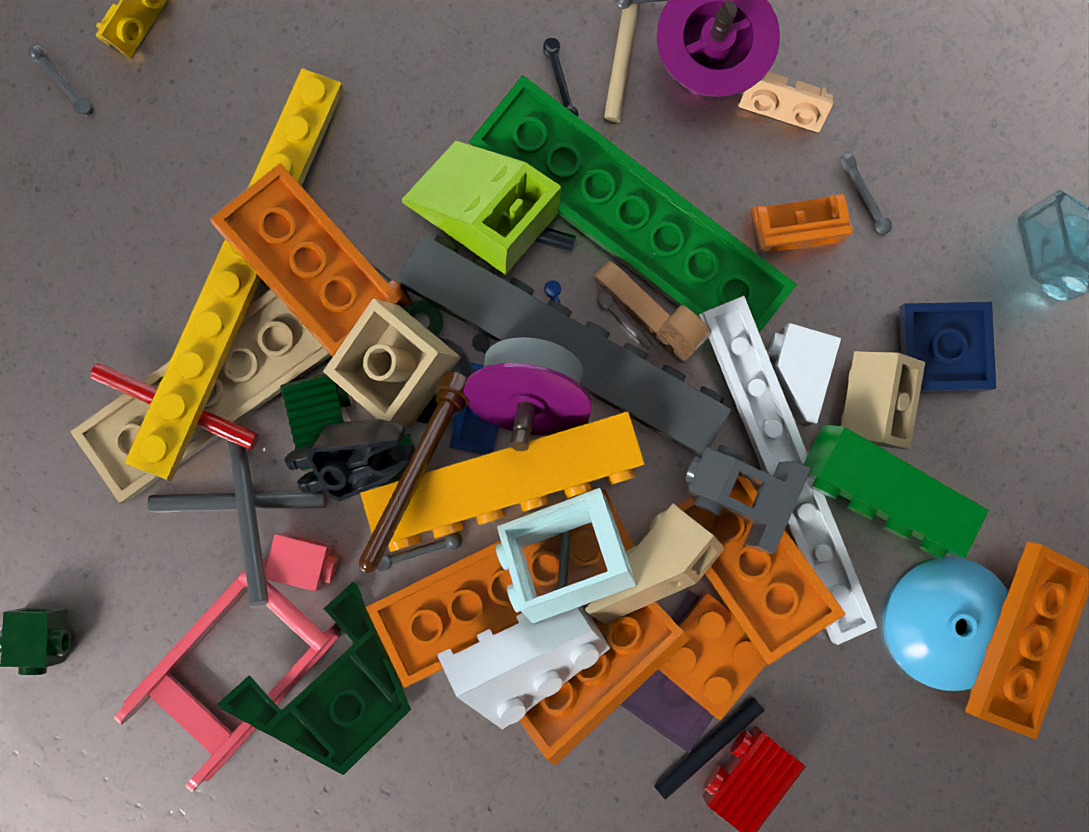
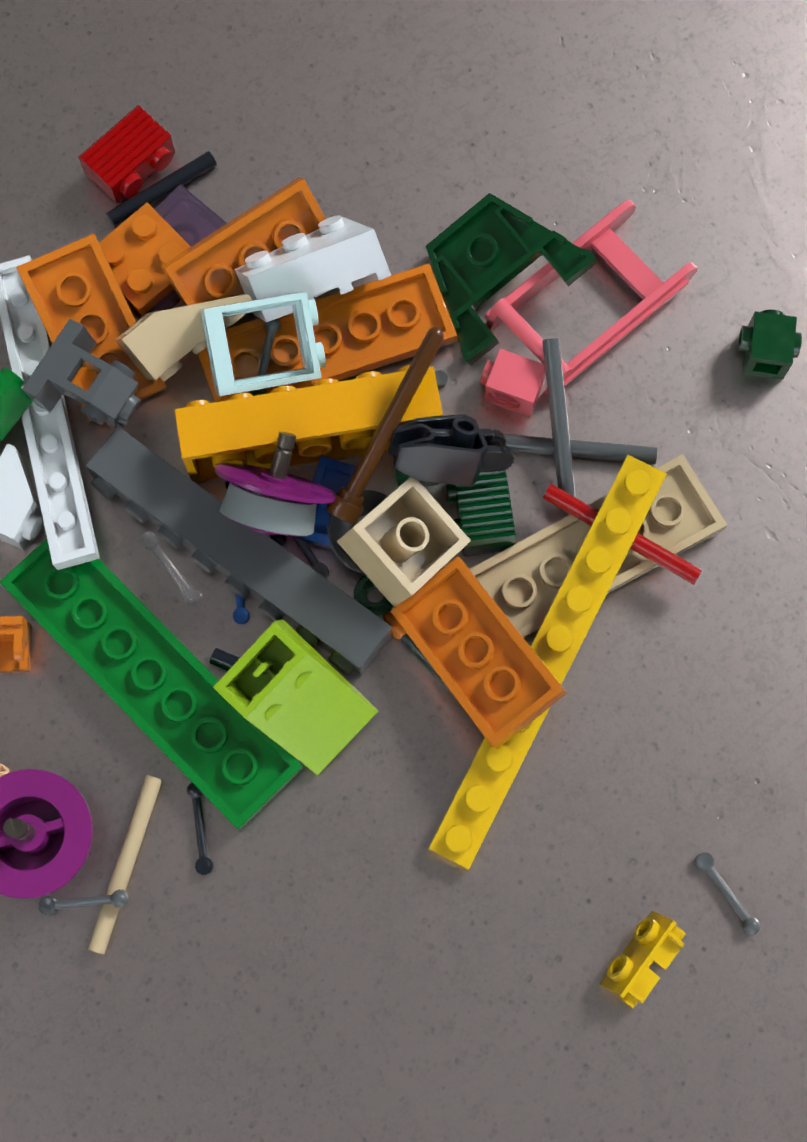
camera: 175 degrees left, 10 degrees down
medium nougat beam [592,261,711,363] -> none

